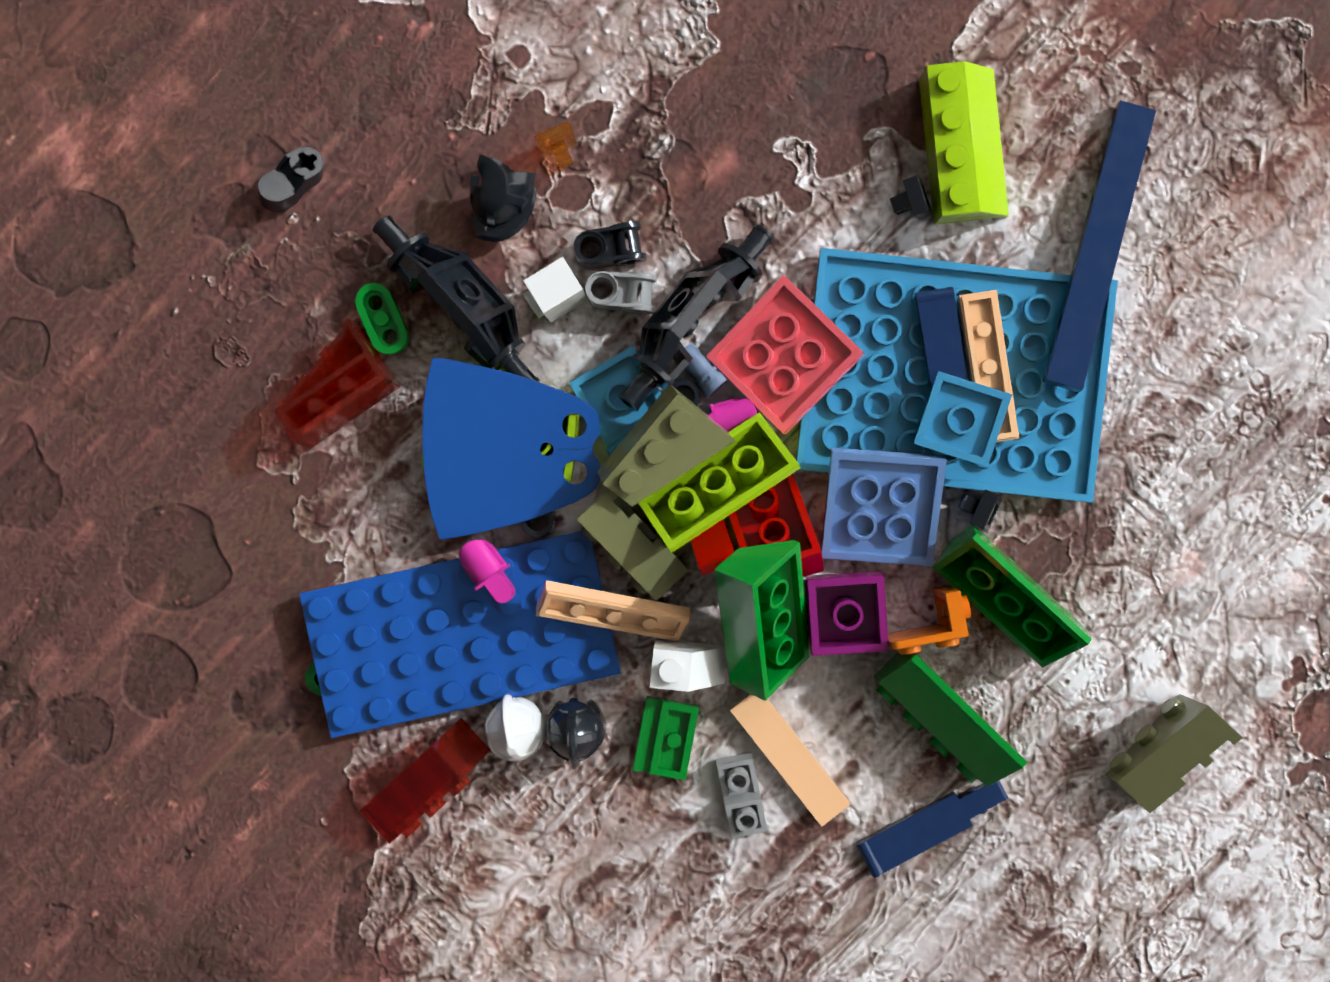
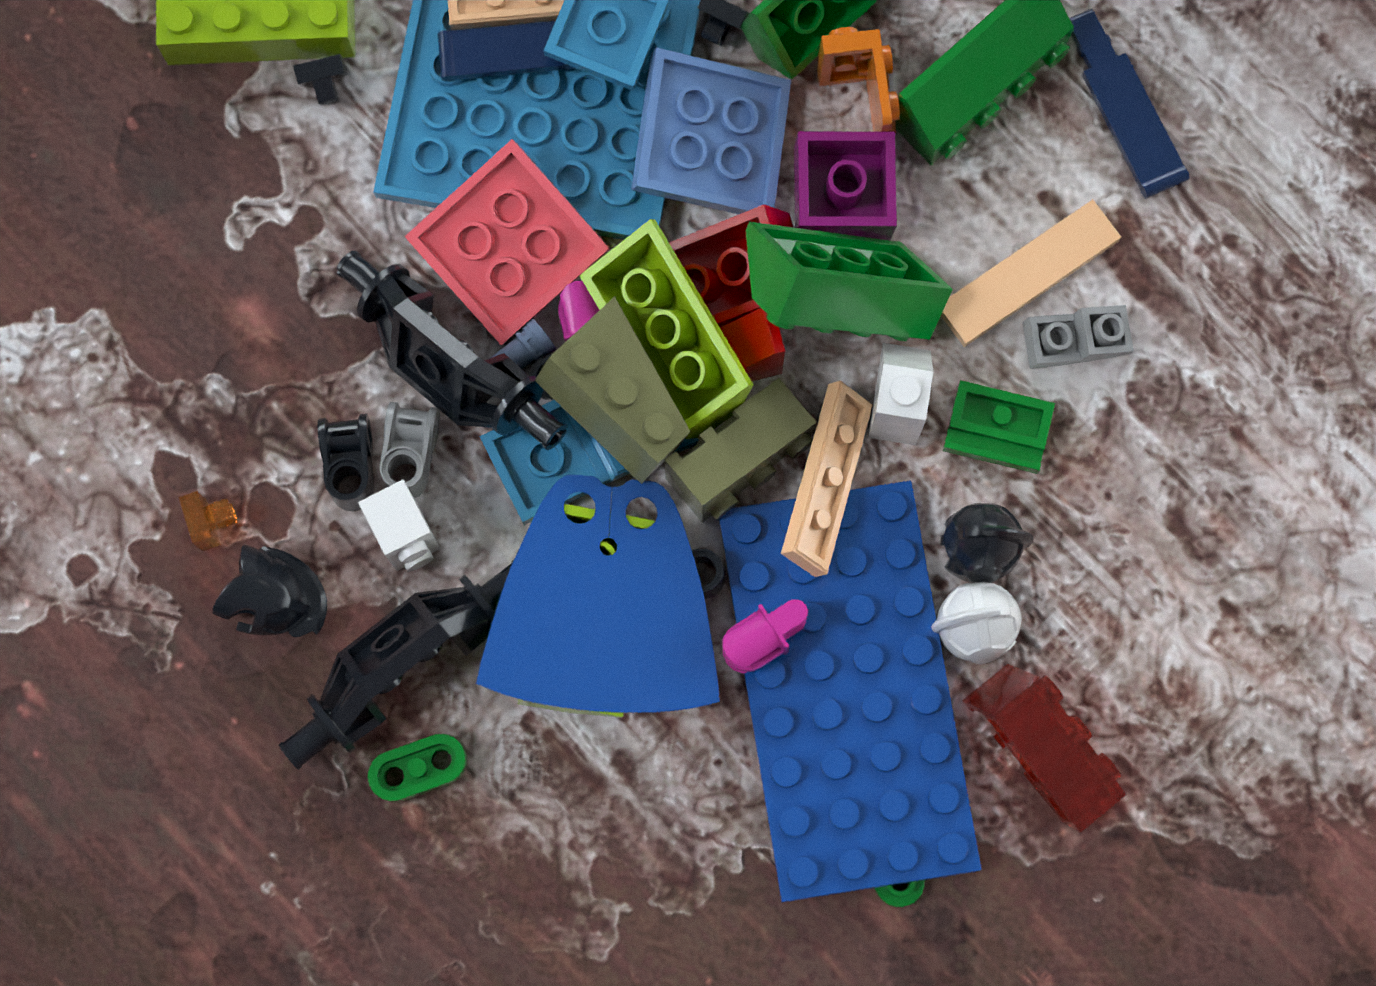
camera: 85 degrees left, 10 degrees down
black piece [258,147,324,212] -> none
clear red wedge [274,318,400,449] -> none

